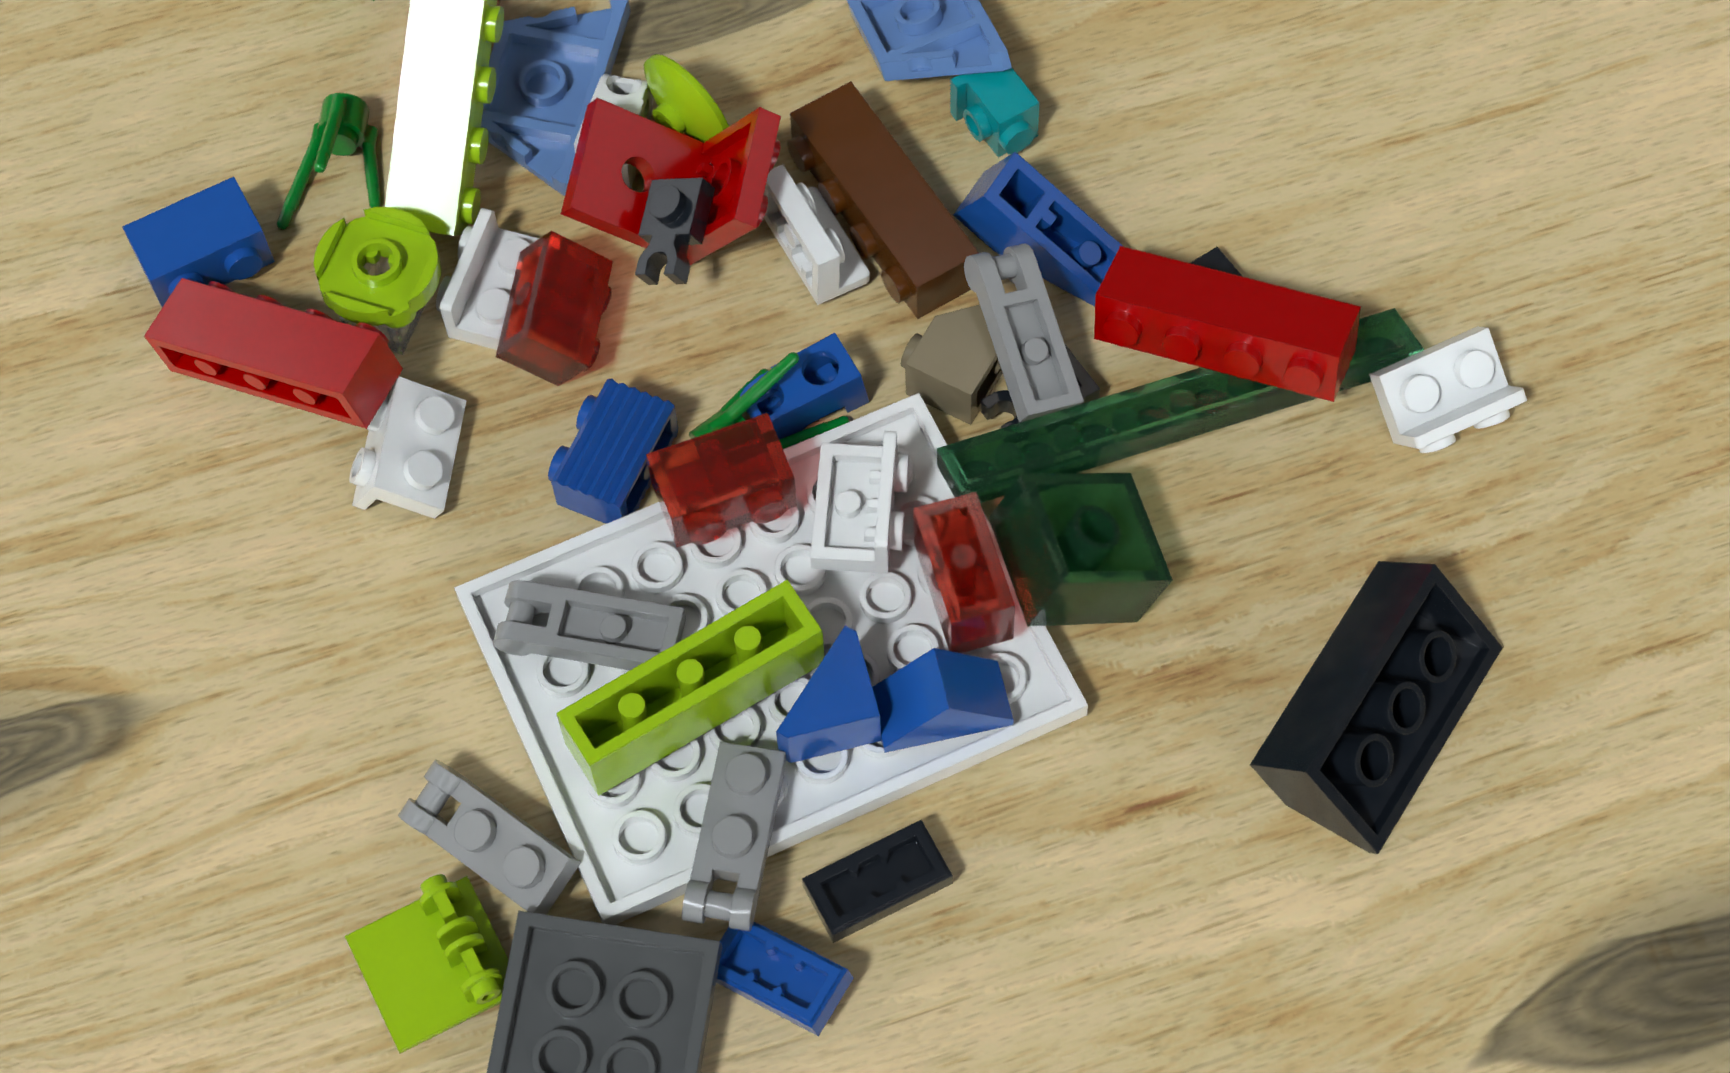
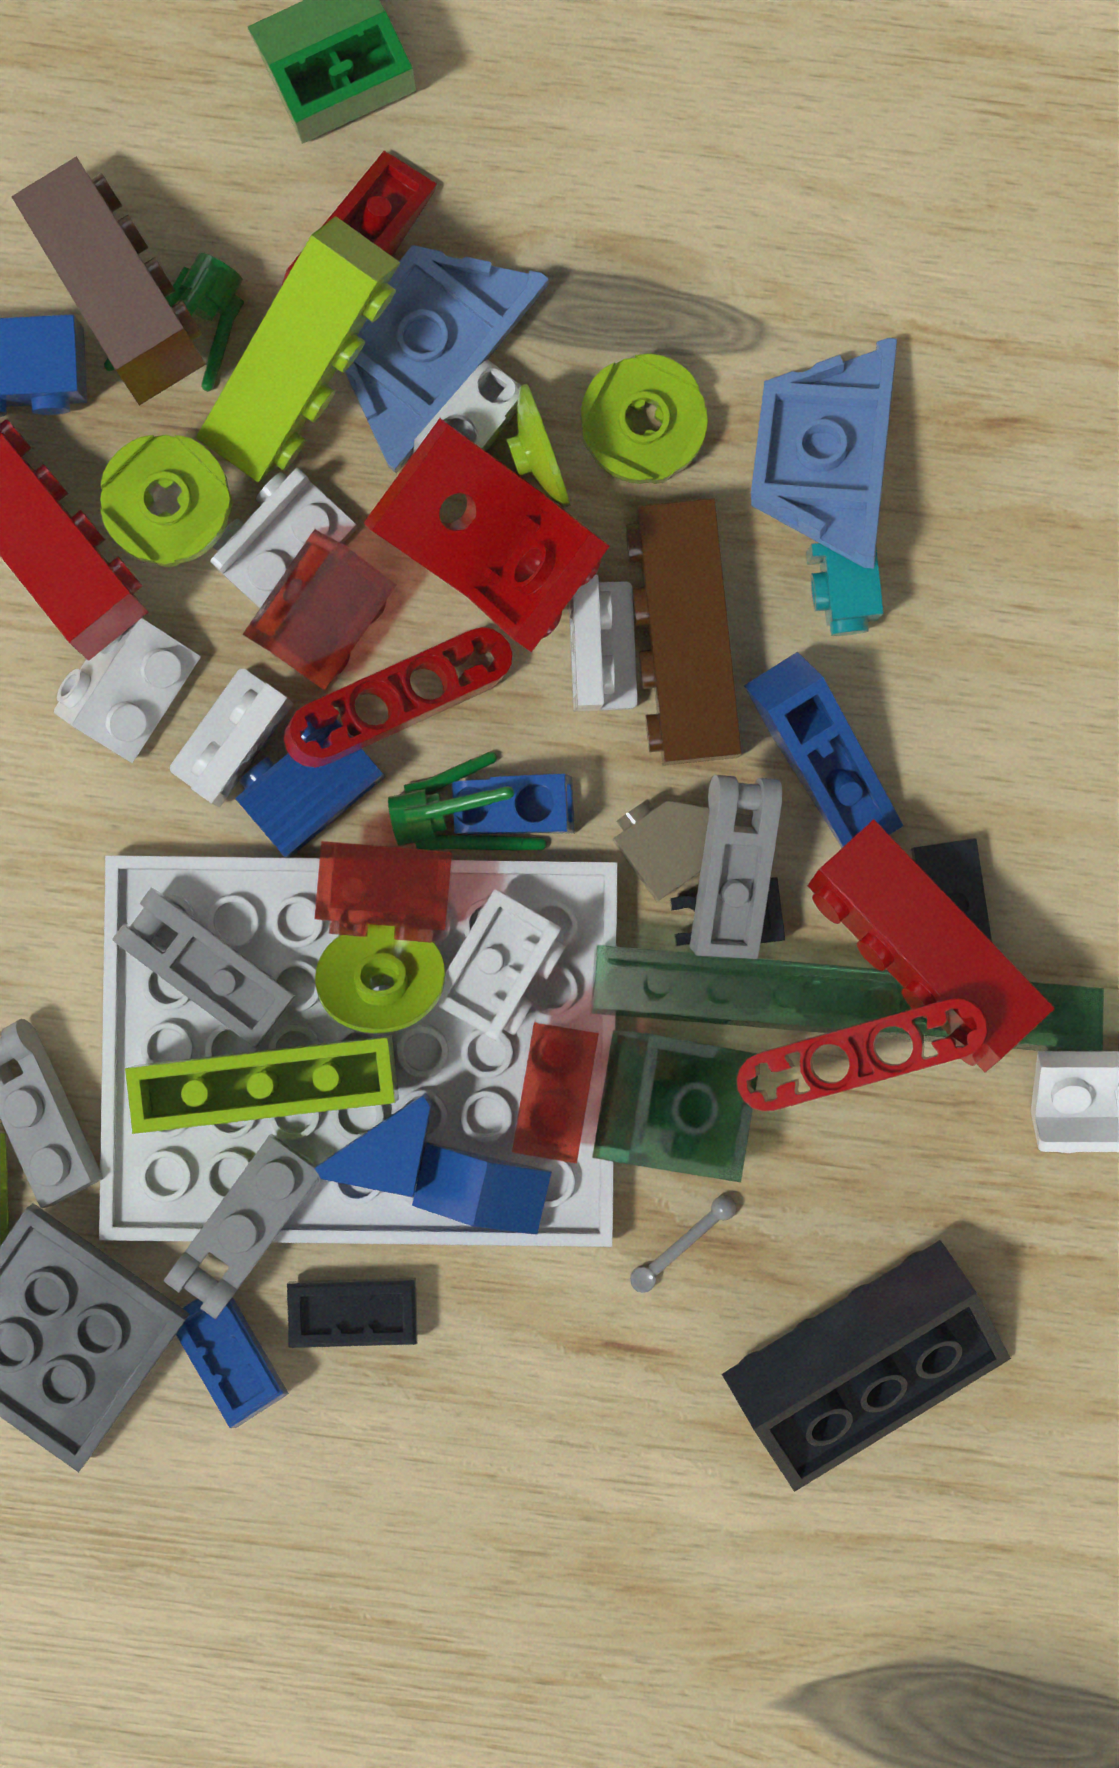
camera: 15 degrees right, 25 degrees up
black plate [635,178,715,285] -> none
none -> reddish brown brick [11,156,206,406]
none -> white bracket [170,669,294,807]
none -> red beam [284,627,513,768]
none -> lime dish [315,921,445,1033]
none -> lime plate [581,353,708,484]
none -> light grey hinge [630,1195,736,1293]
none -> red beam [737,997,988,1111]

